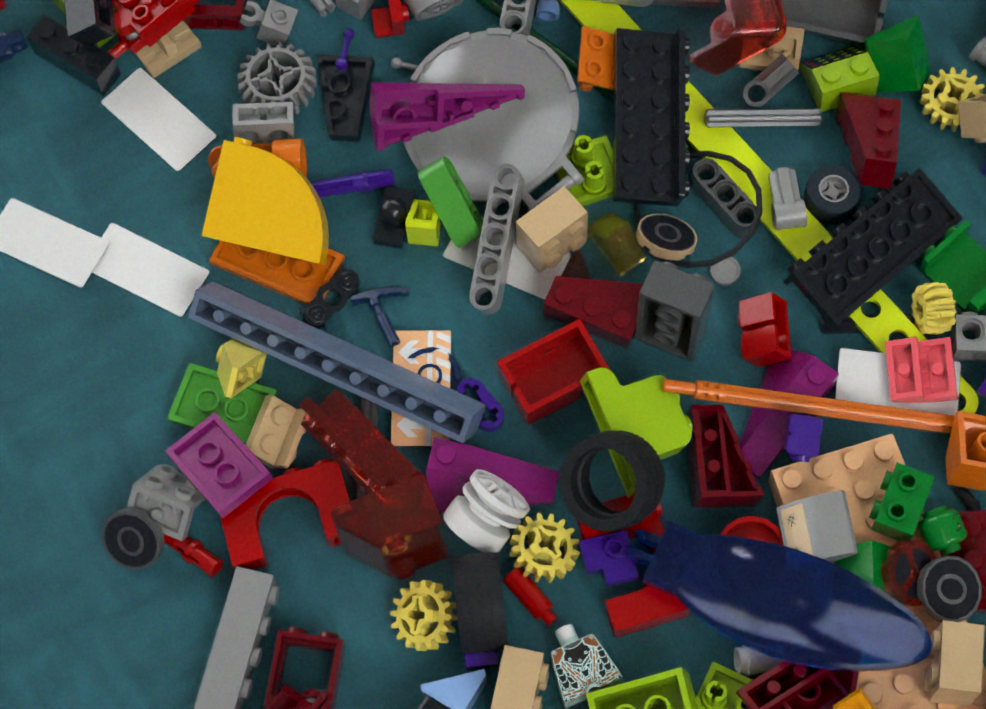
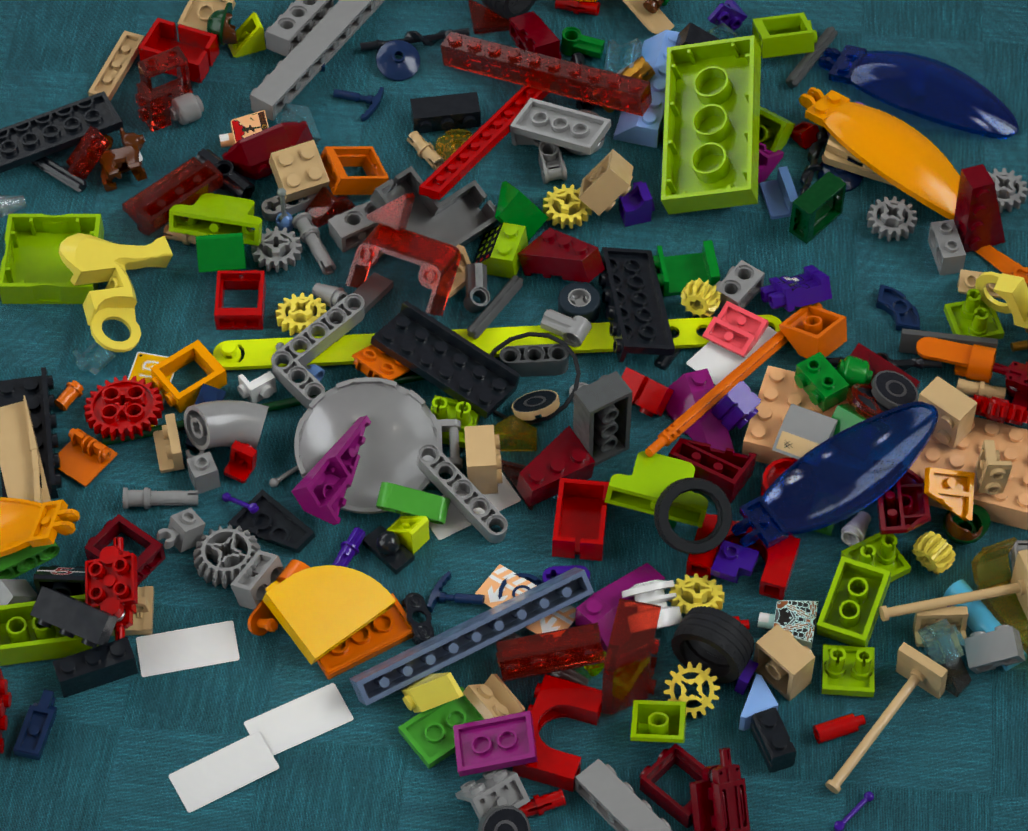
camera: 60 degrees left, 15 degrees down
none -> lime slope [630,700,686,743]

